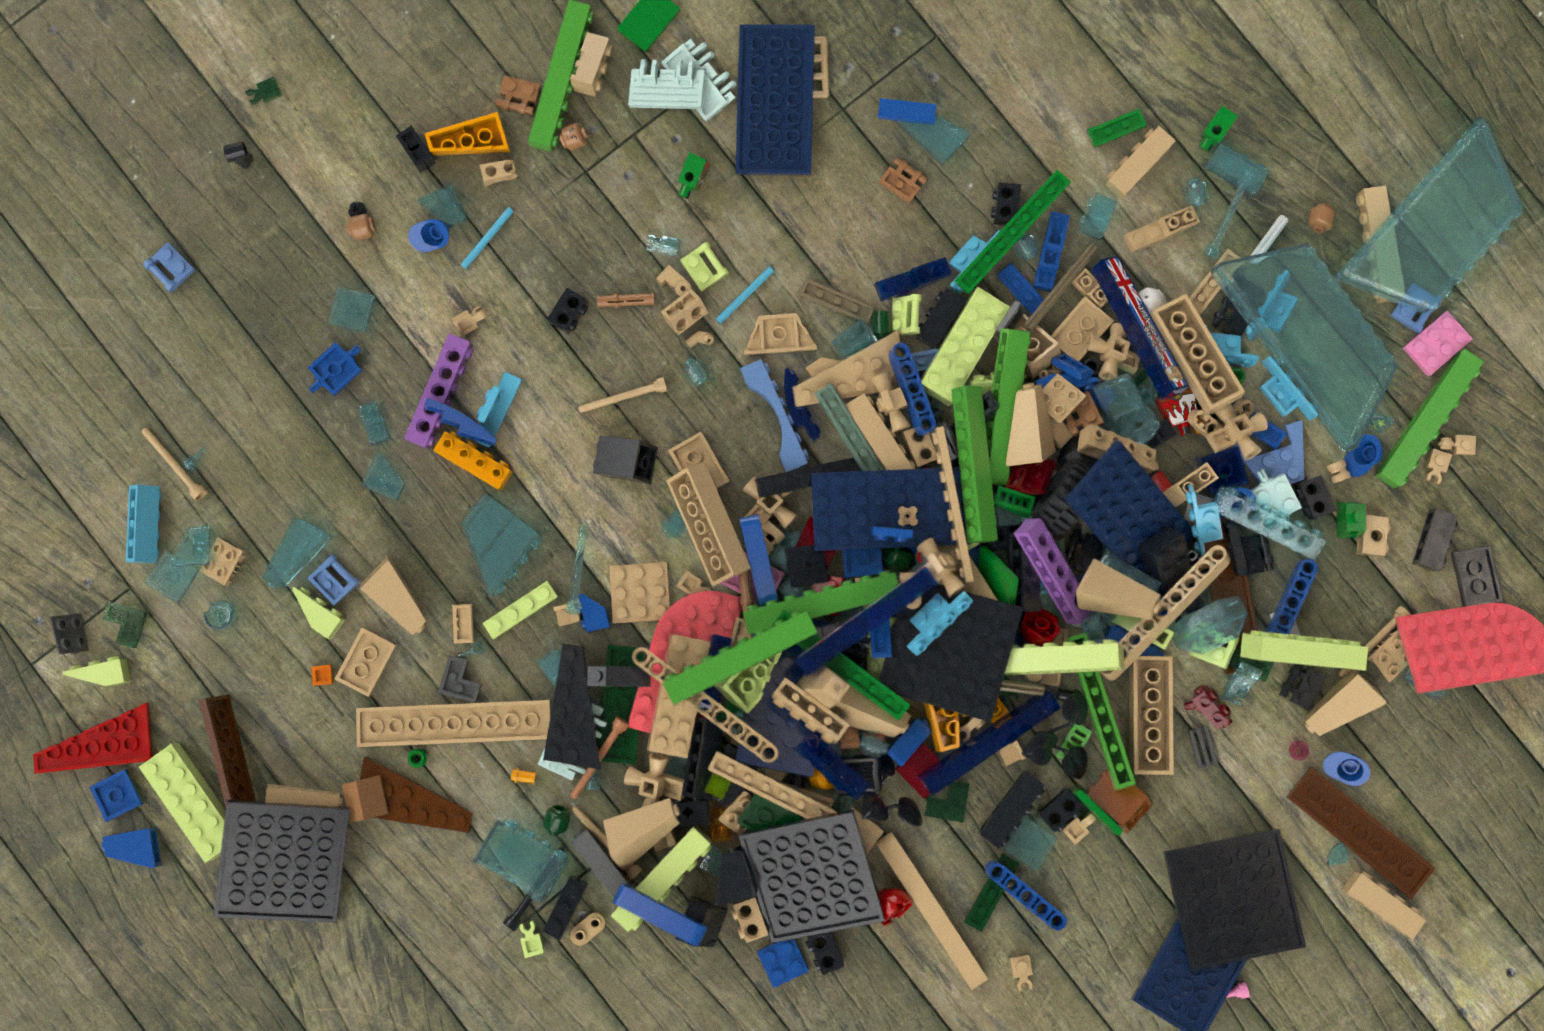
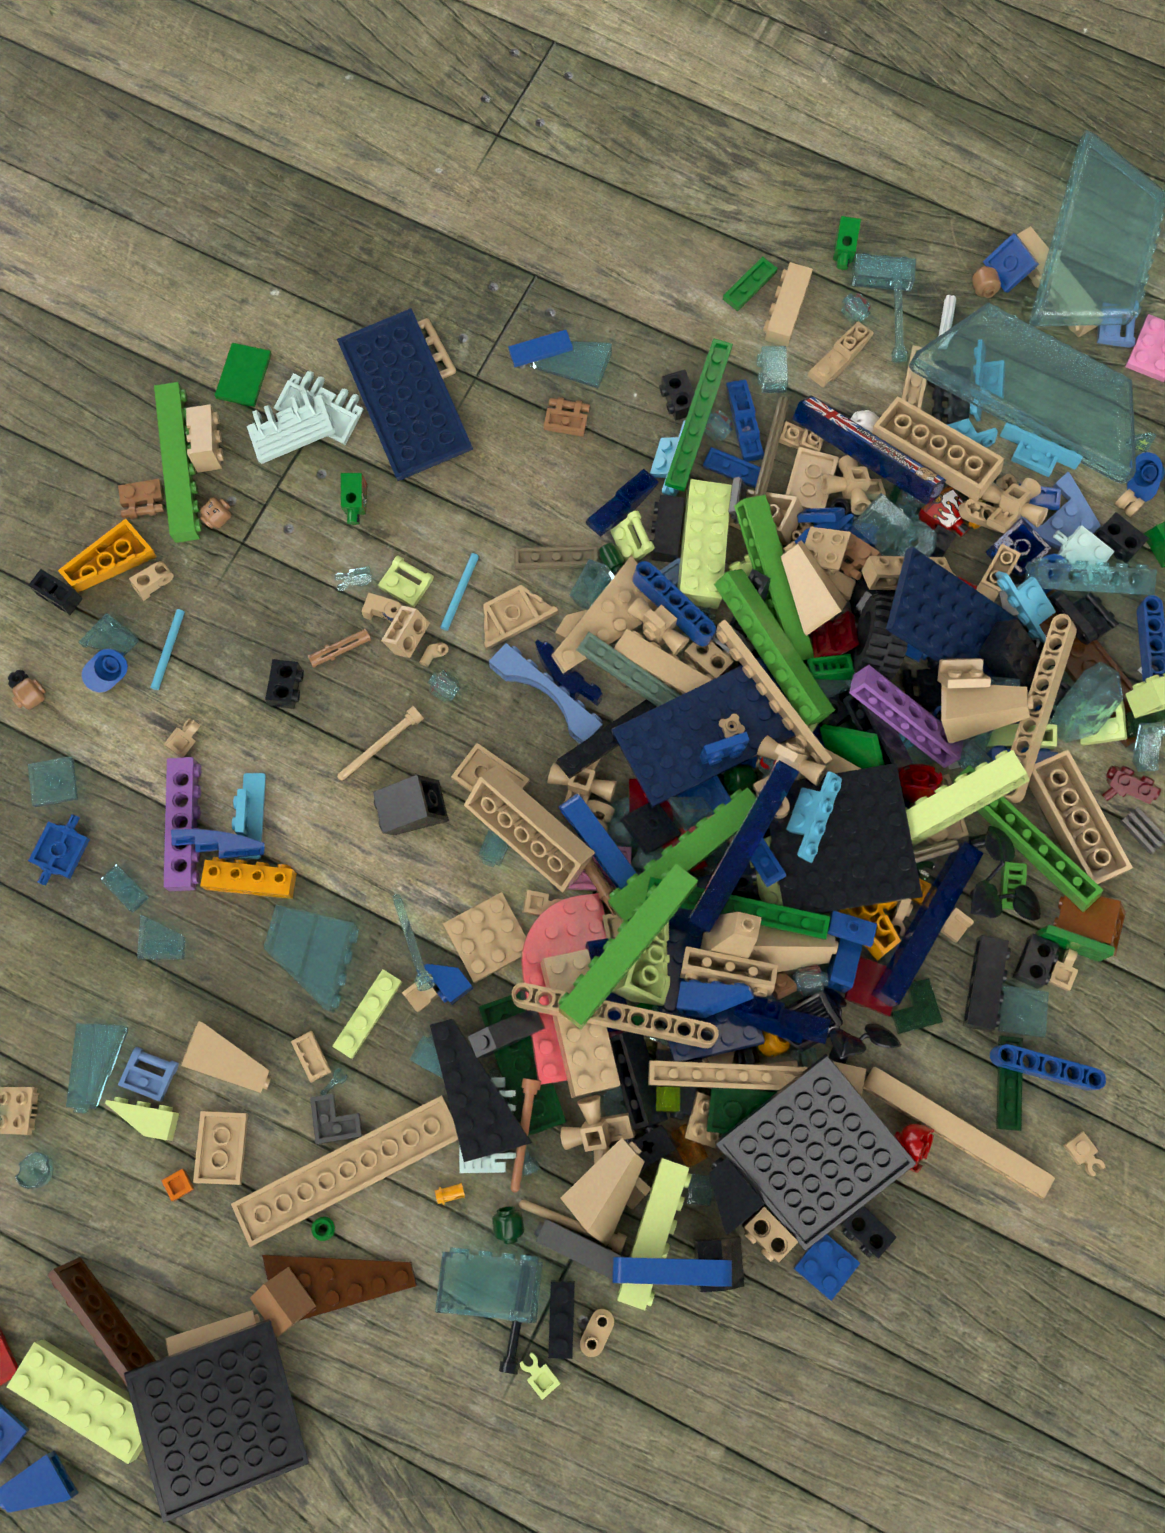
camera: 25 degrees left, 10 degrees down
none -> clear light blue slope [668,796,713,831]
none -> blue slope [676,980,754,1018]
none -> blue plate [827,911,877,947]
none -> tan bracket [937,658,991,688]
none -> blue plate [983,233,1039,293]

